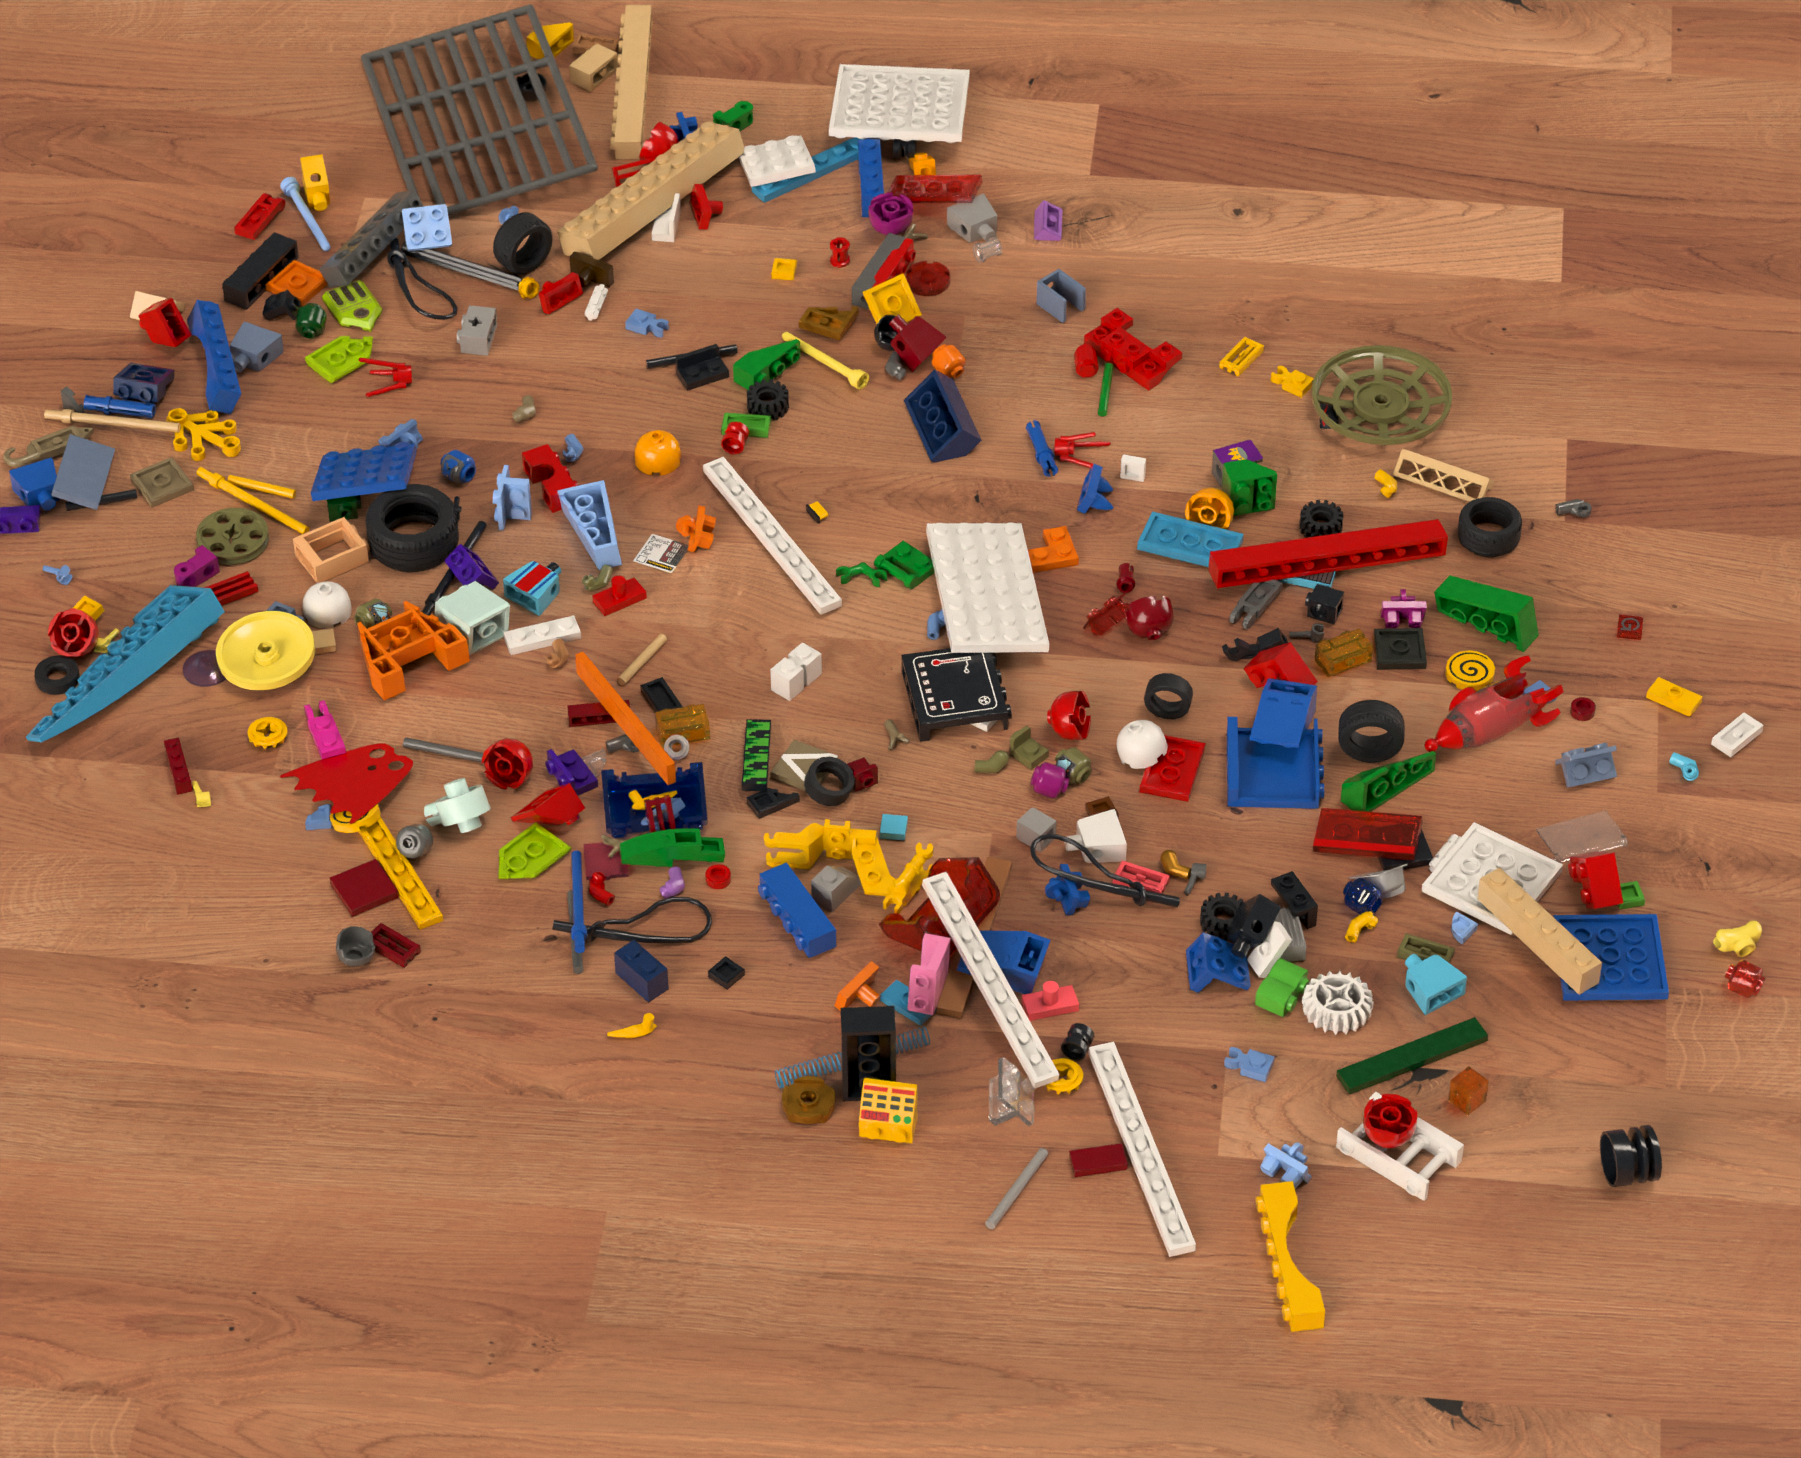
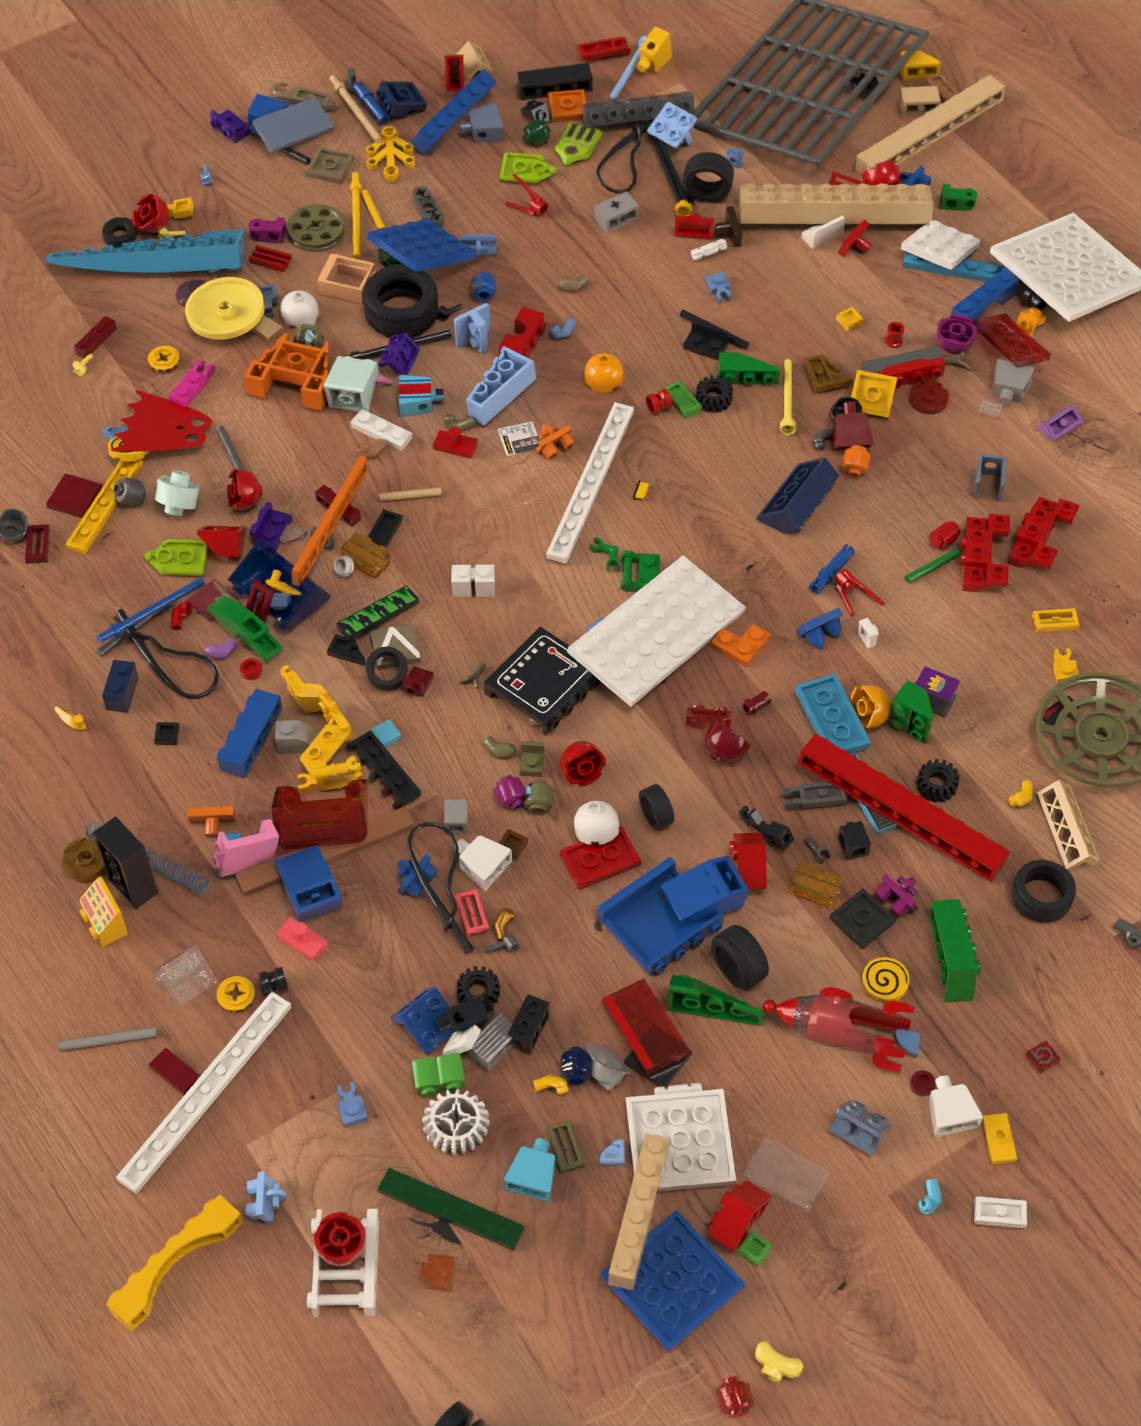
camera: 50 degrees right, 10 degrees up
white plate [922,872,1059,1089] -> none
none -> black hinge [345,730,421,810]
none -> dark grey beam [412,186,444,227]
none -> white torso [929,1076,983,1137]
none -> red bracket [1008,496,1080,570]

